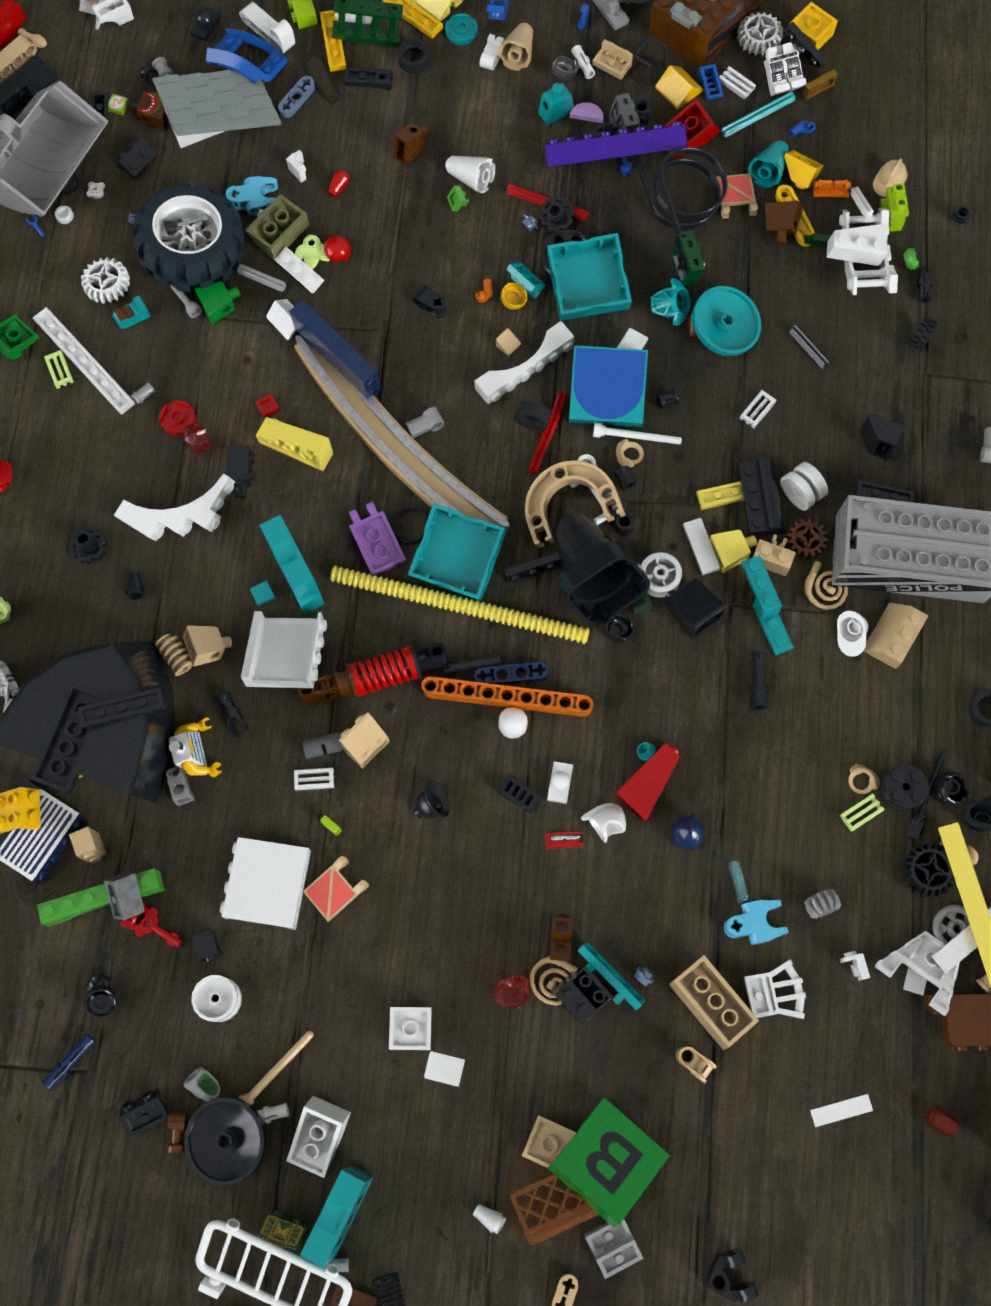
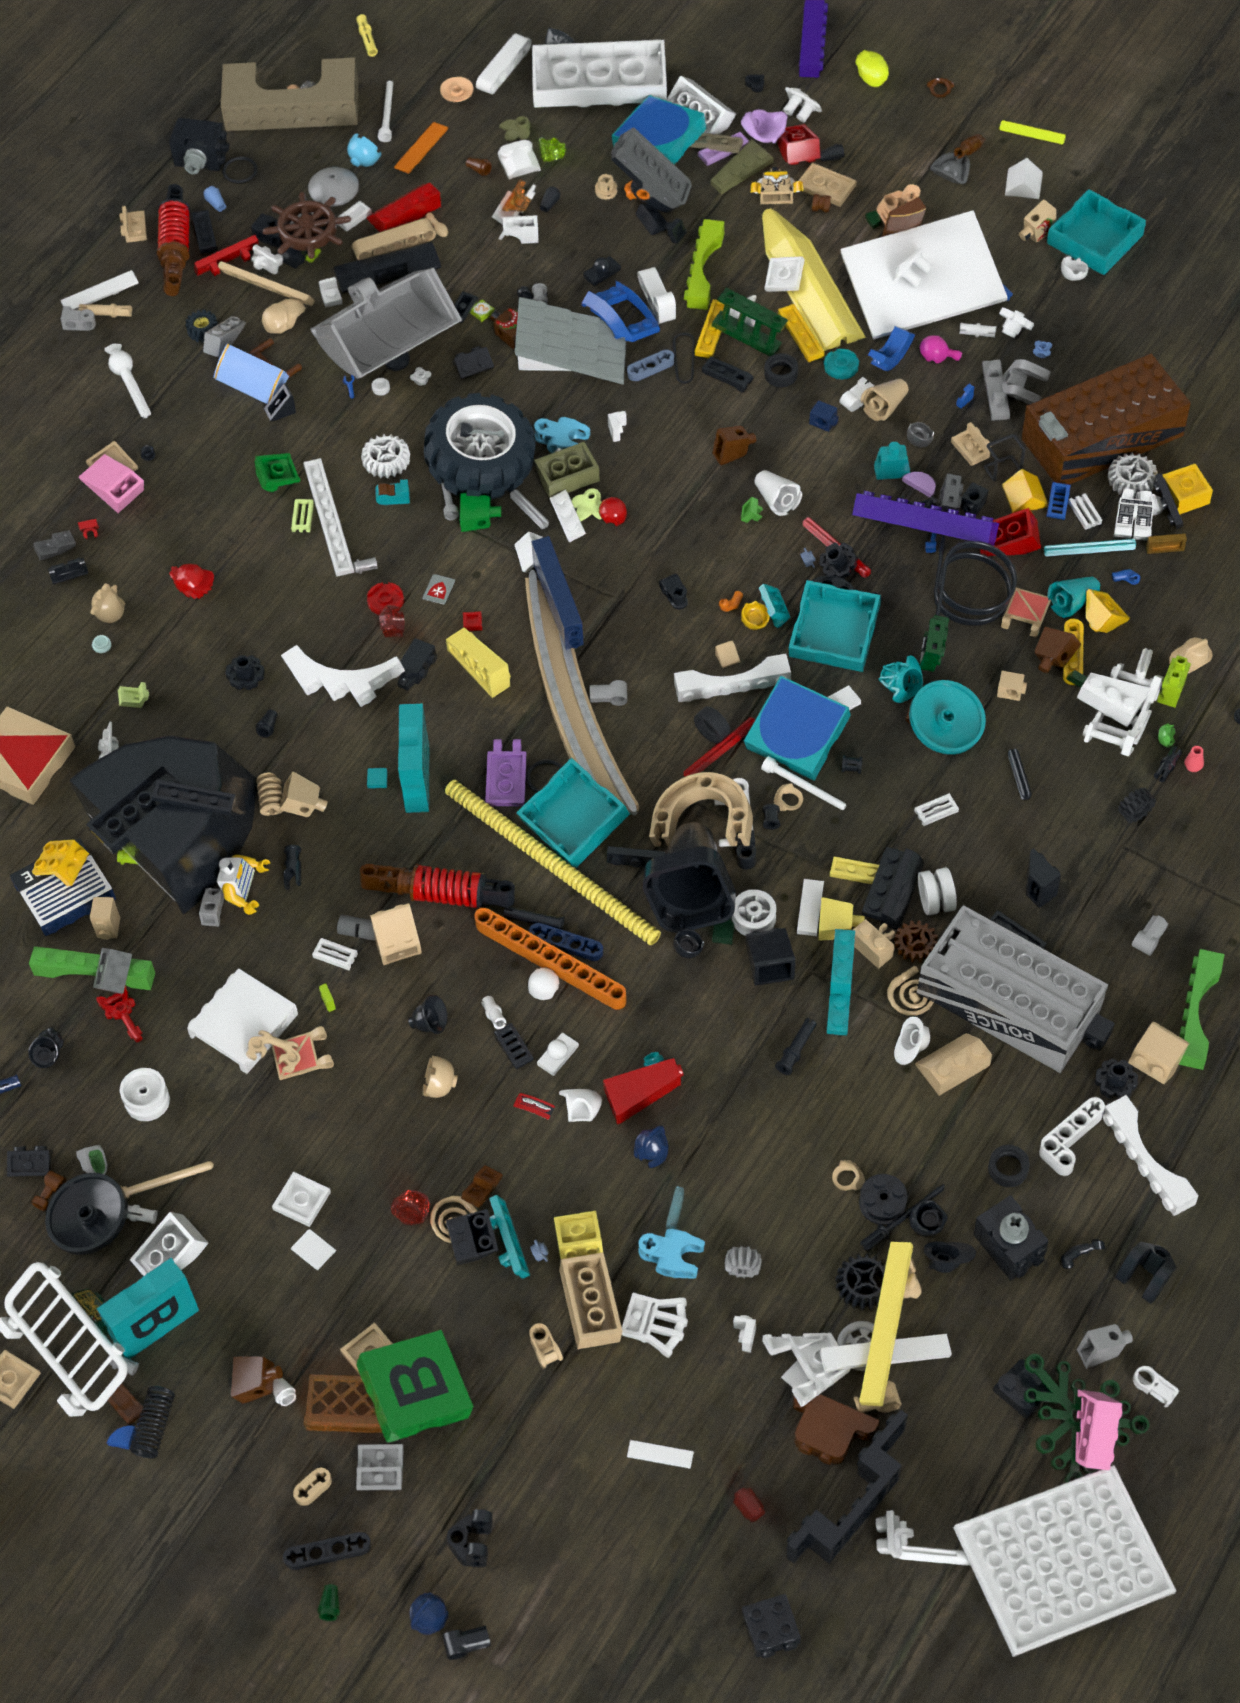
camera: 25 degrees right, 15 degrees down
black brick [192,930,222,963] -> none
white panel [241,611,327,688] -> none
red cone [327,170,350,198] -> none
white pin [571,45,595,79] -> none
orange hinge [813,179,851,198] -> none
yellowish green tile [840,794,885,832] -> none
none -> reddish brown torso [231,1356,283,1404]
none -> tan helmet [246,1030,301,1073]
none -> light grey sticker [422,574,455,605]
none -> tan cylinder [423,1055,457,1098]
none -> white pin [481,996,506,1029]
none -> light yellow plate [554,1211,603,1259]
none -> dark blue brick [810,400,839,432]
none -> tan brick [997,671,1027,701]
none -> coral cone [1184,746,1204,772]

